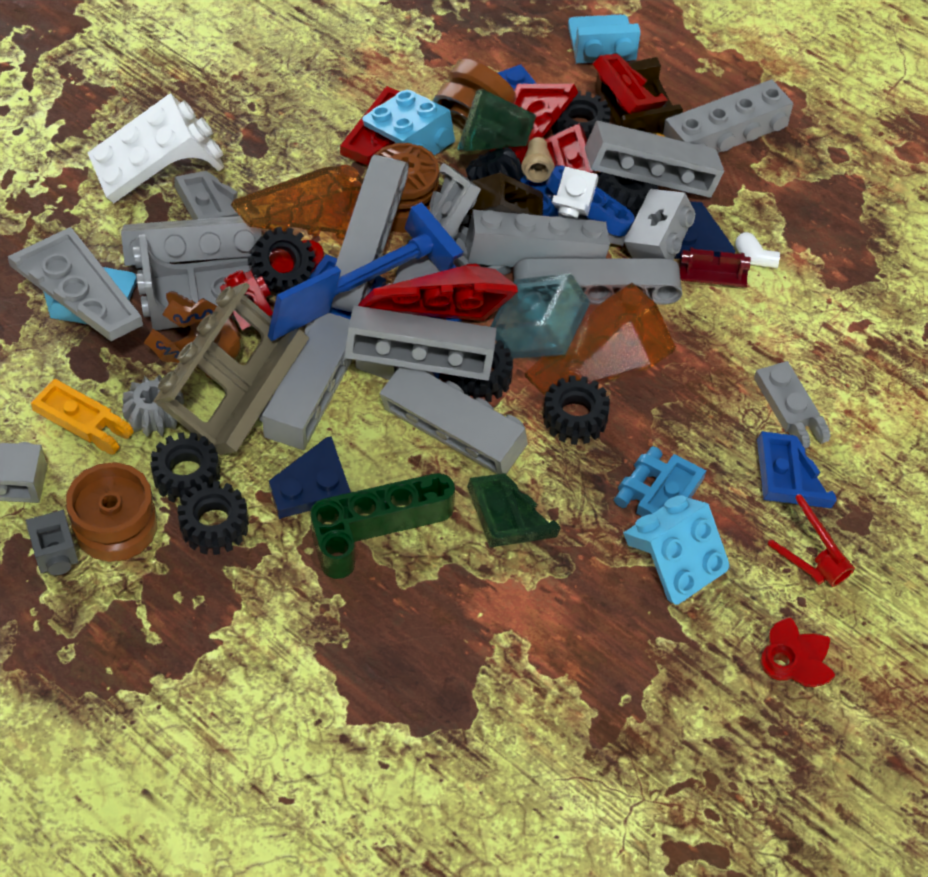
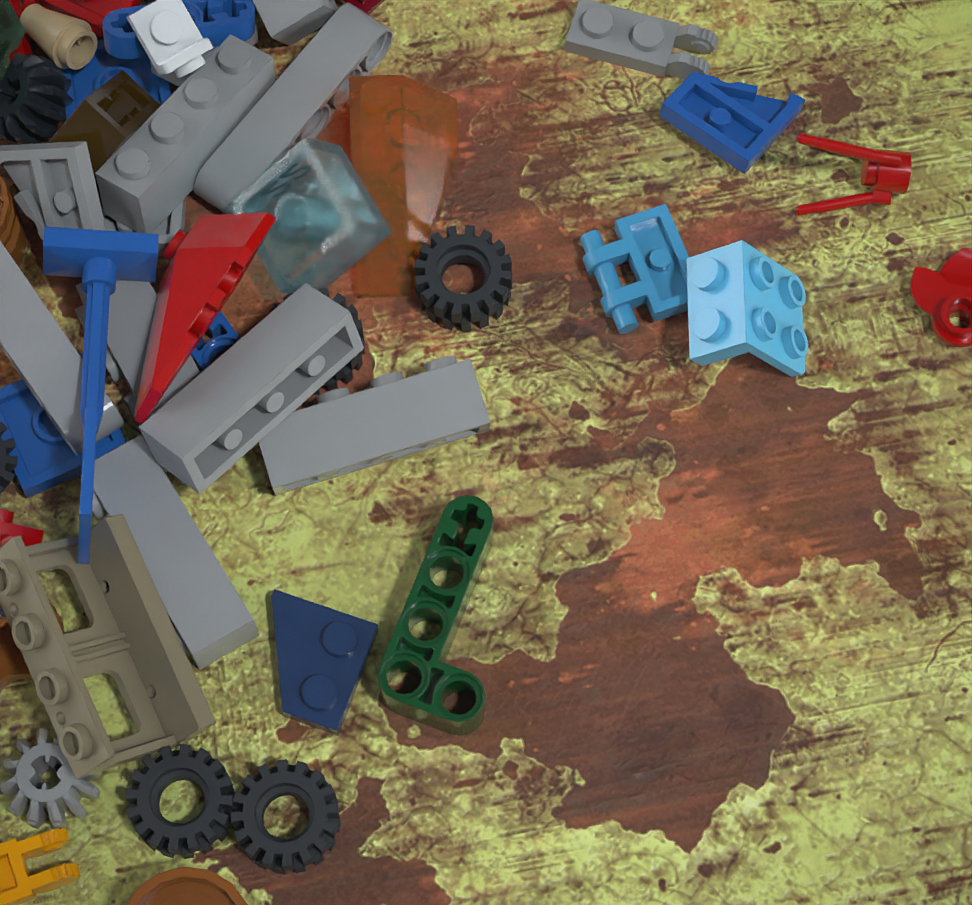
camera: 50 degrees left, 15 degrees up
clear green wing [467,473,560,547] -> none

